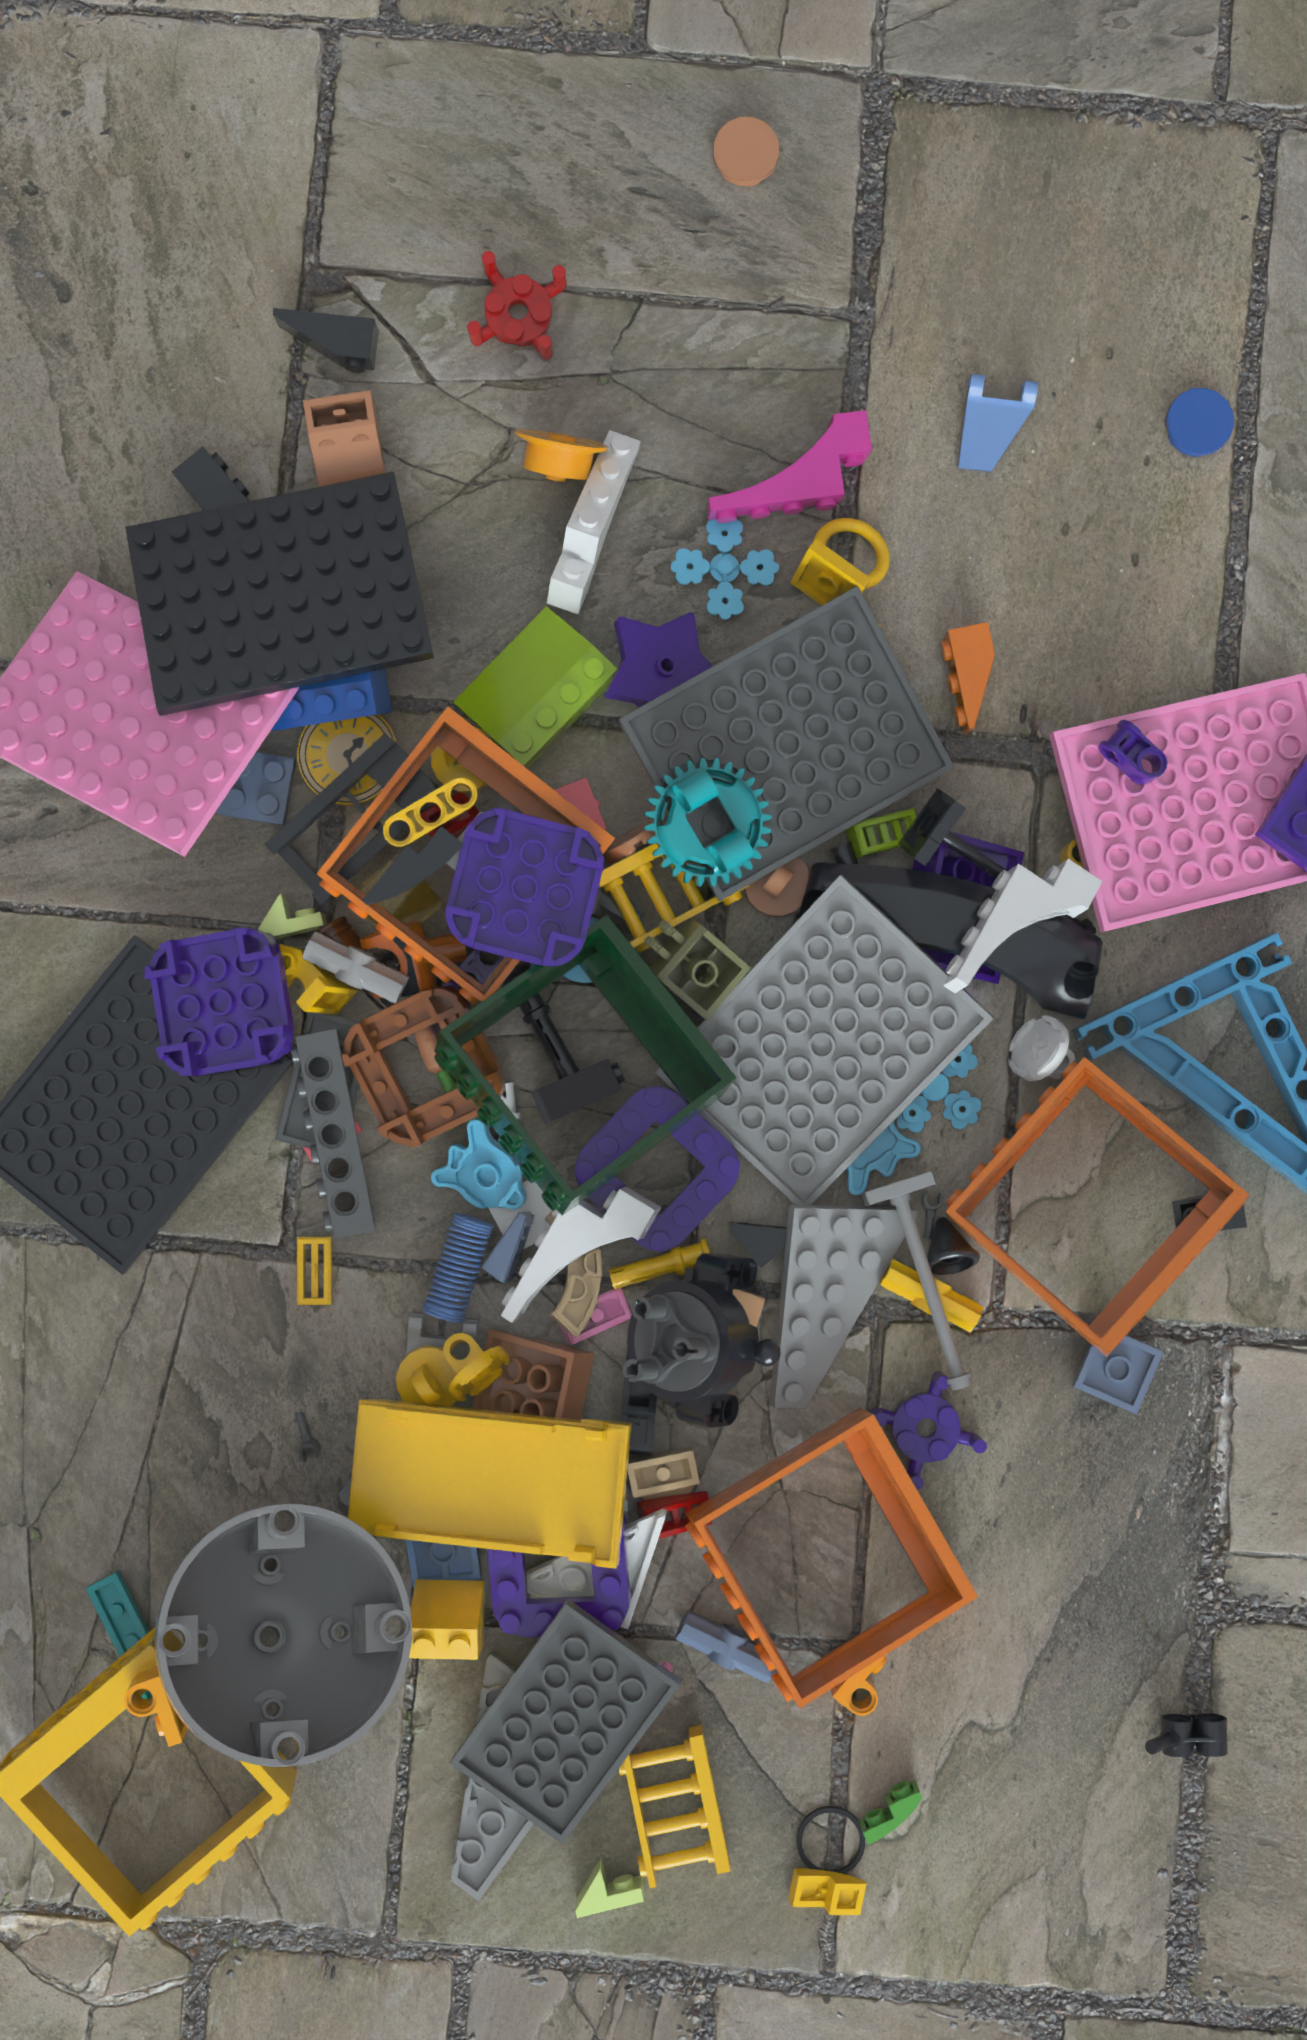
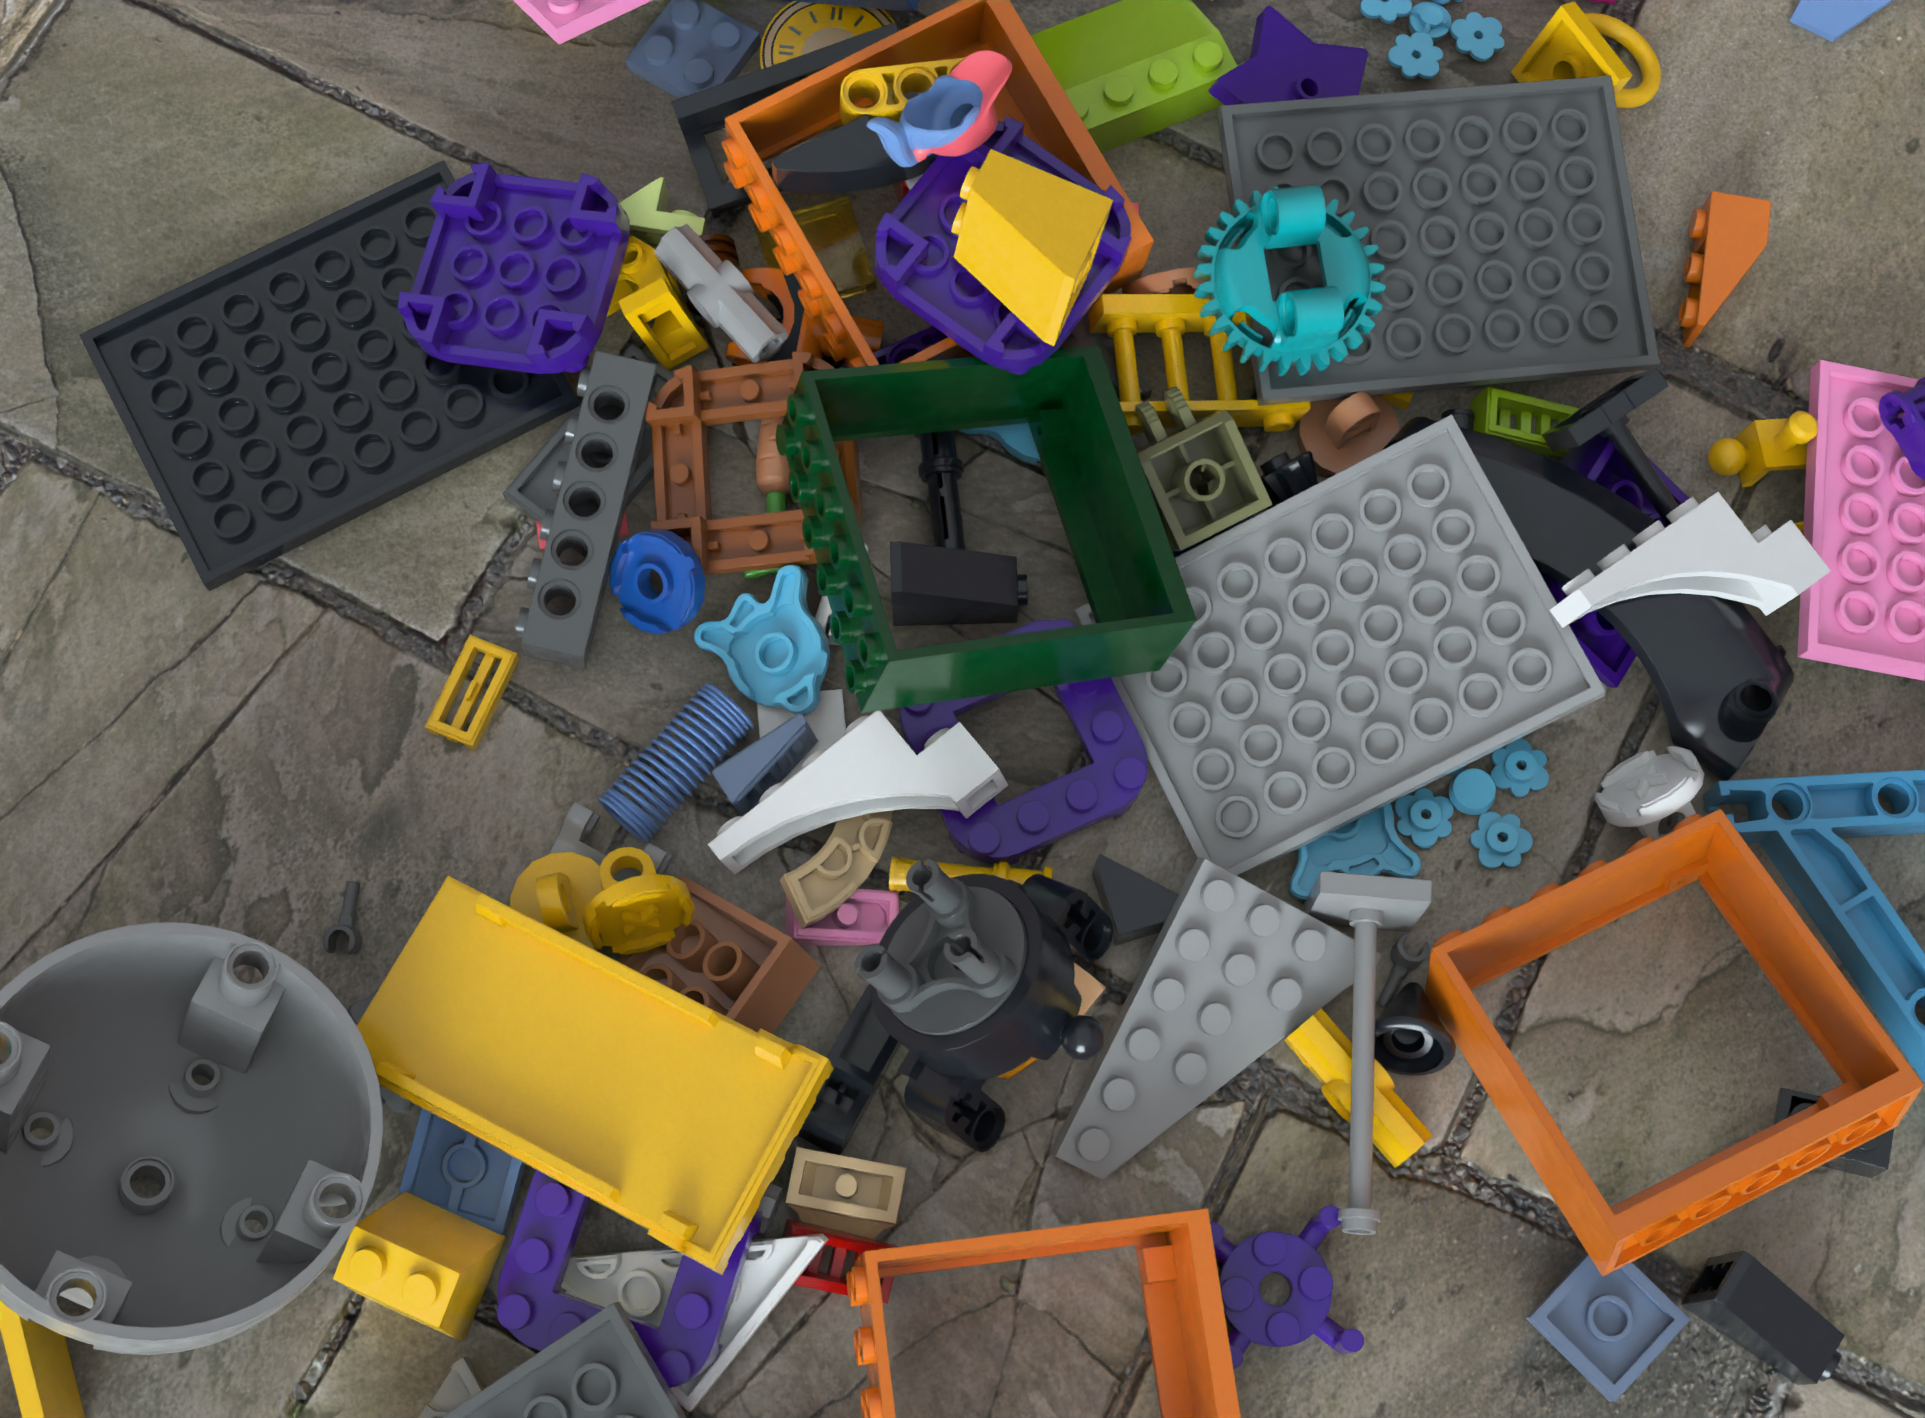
camera: 20 degrees right, 15 degrees down
none -> blue tile [609,528,705,634]
none -> medium blue hair [867,50,1012,167]
none -> yellow slope [951,149,1113,346]
none -> black piece [1259,451,1318,509]
none -> black slope [1680,1250,1845,1385]
none -> yellow piece [1707,411,1818,487]

